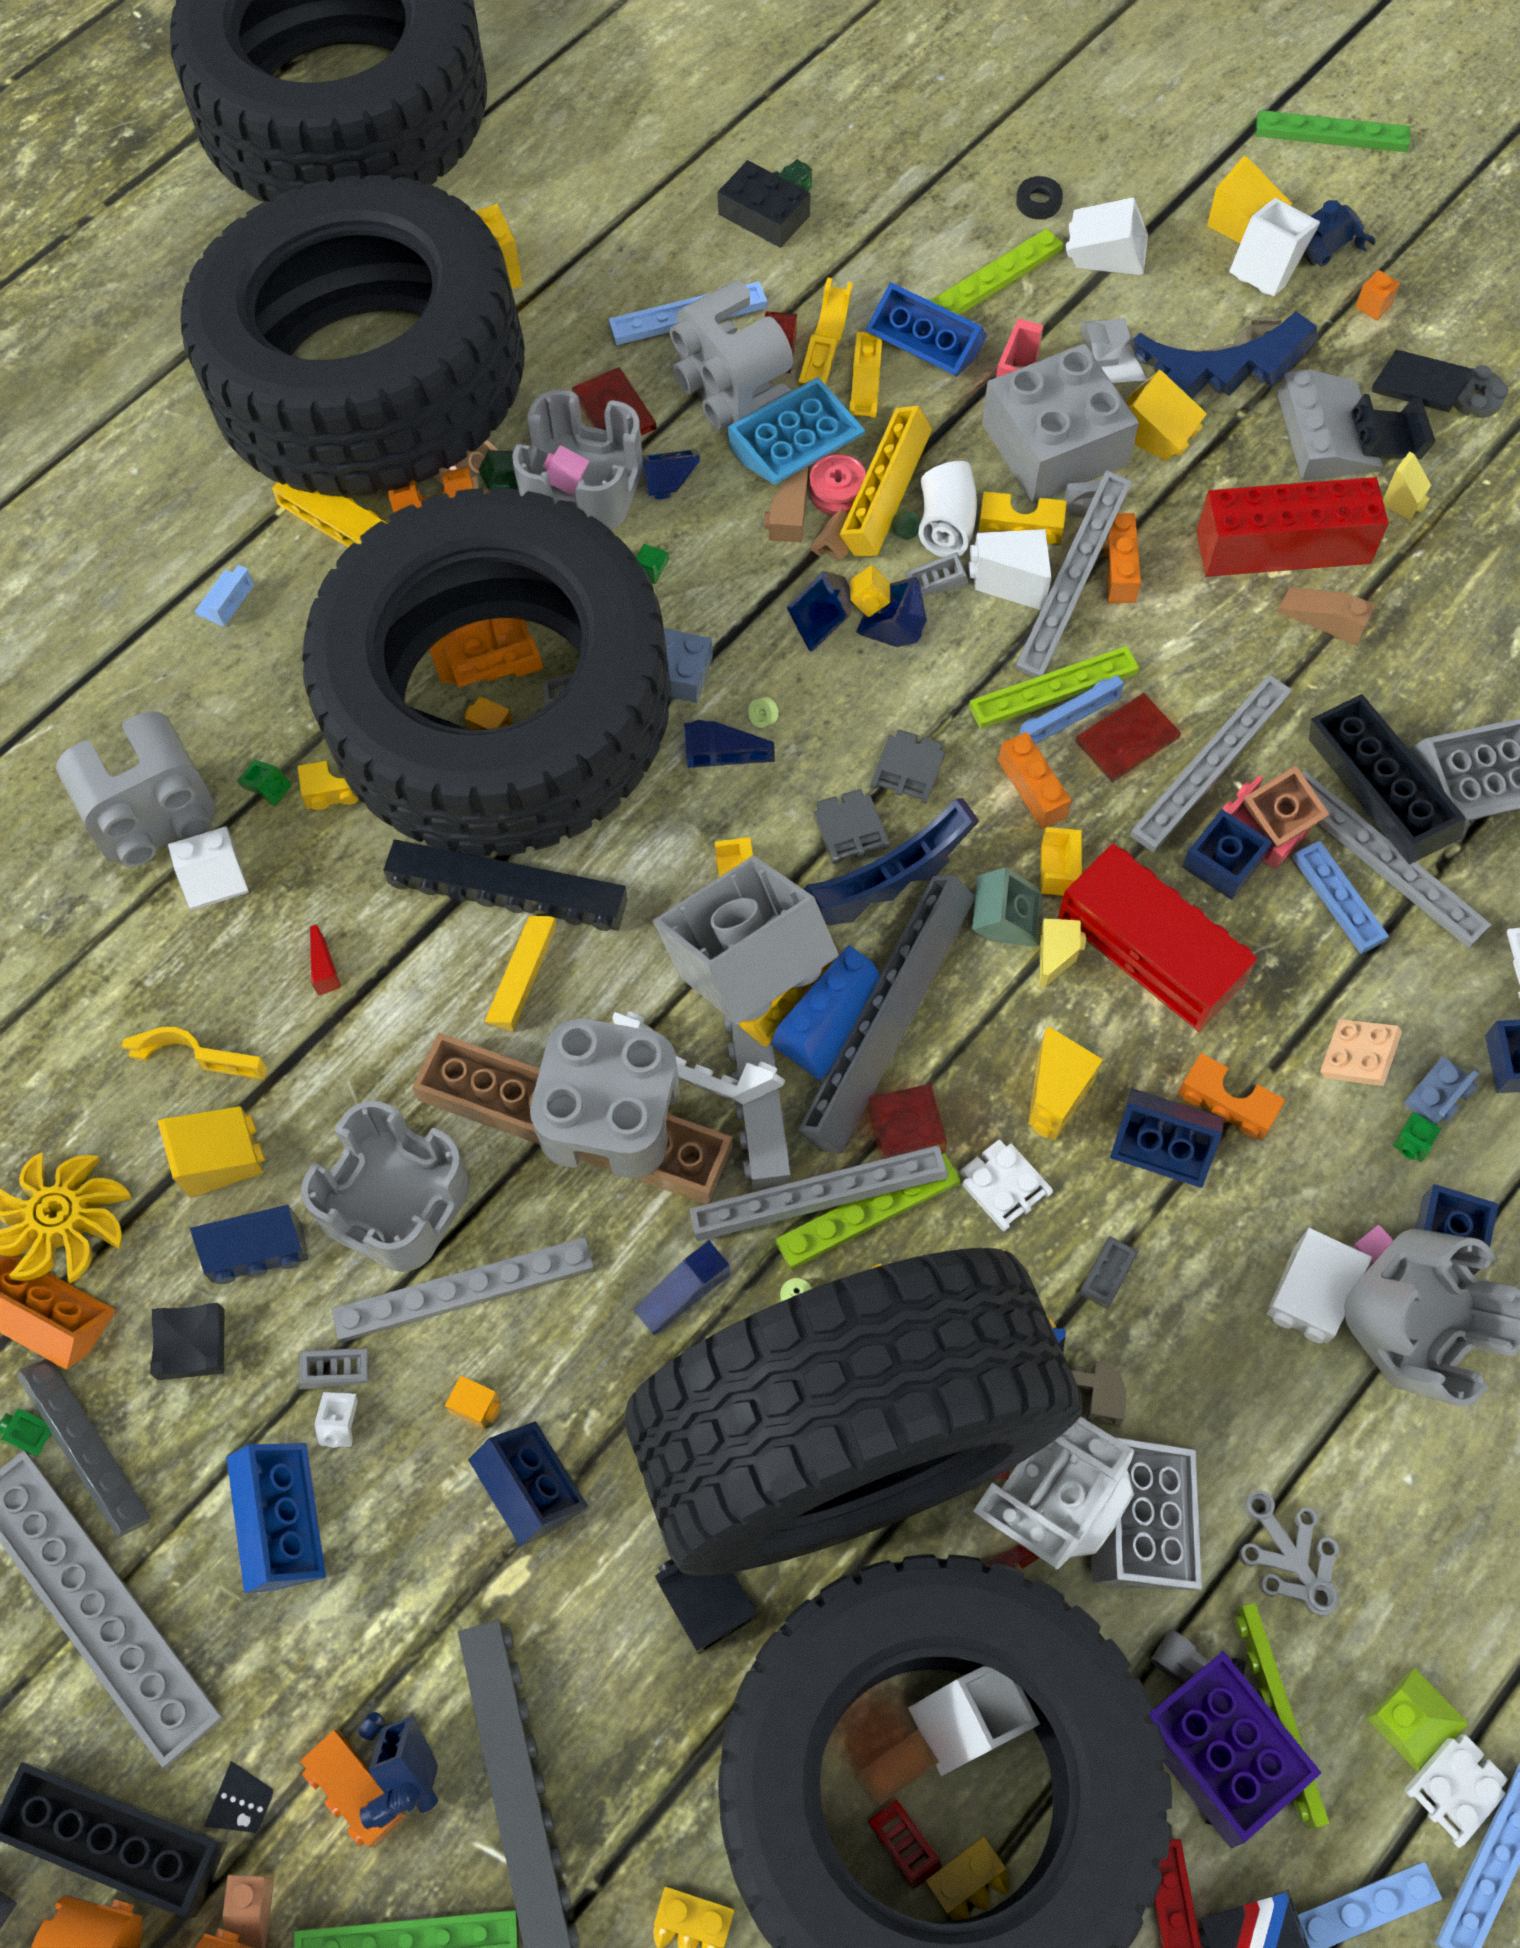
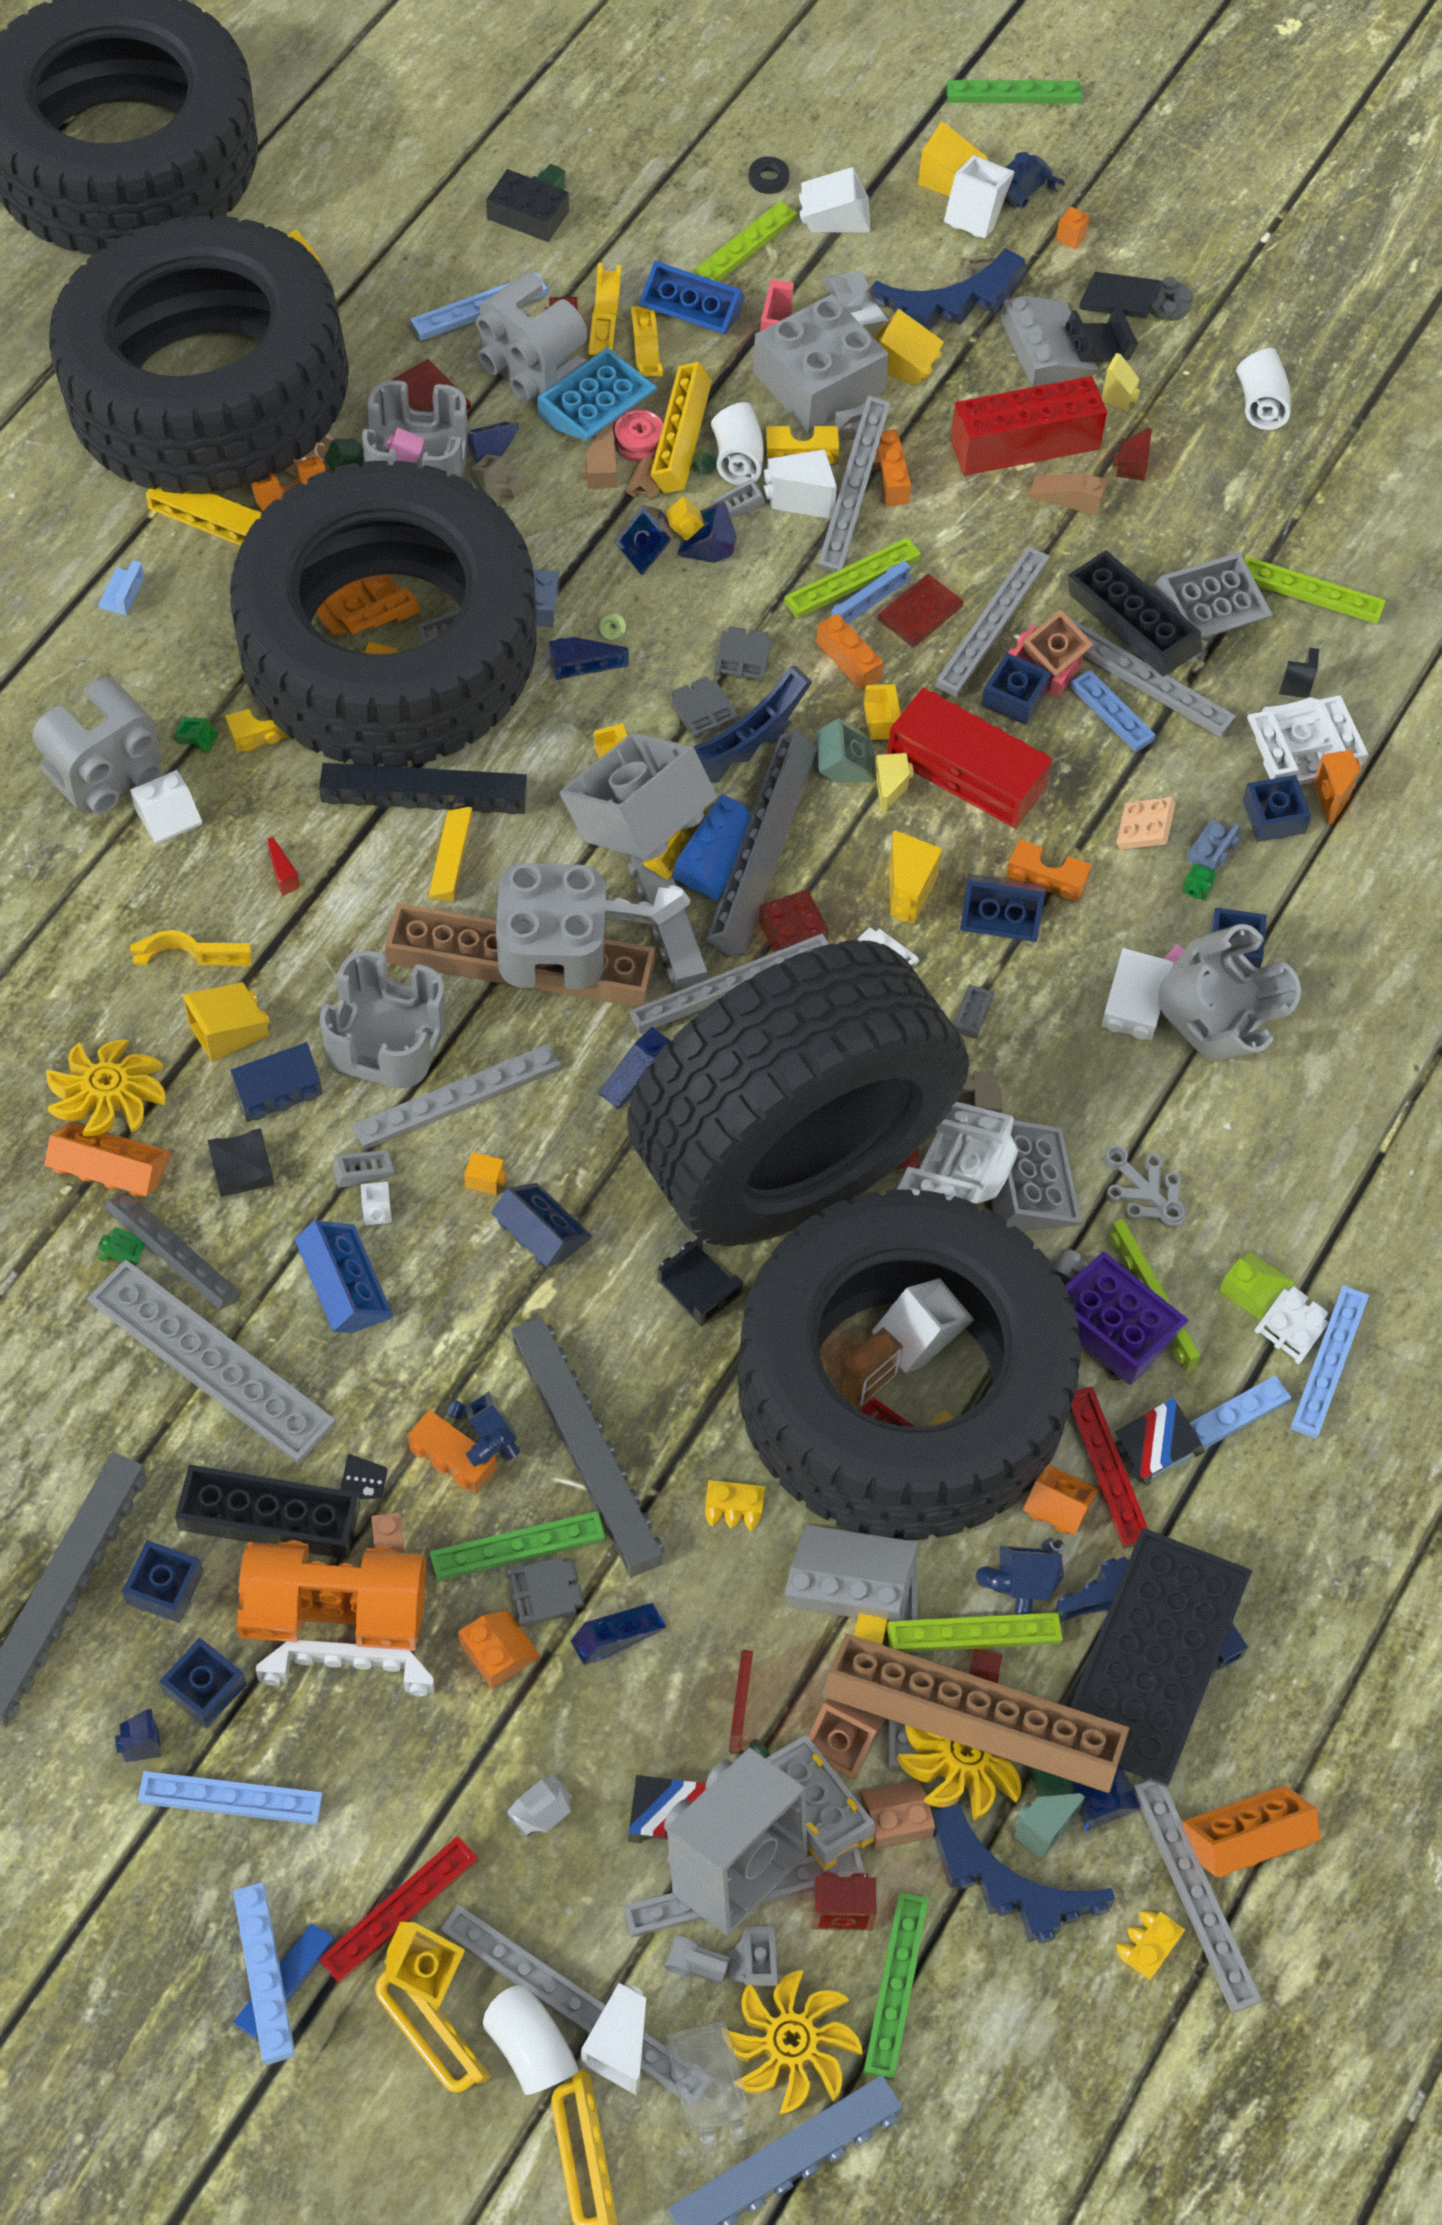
camera: 15 degrees left, 5 degrees down
none -> dark tan brick [471,454,530,502]
none -> clear red slope [1113,428,1152,481]

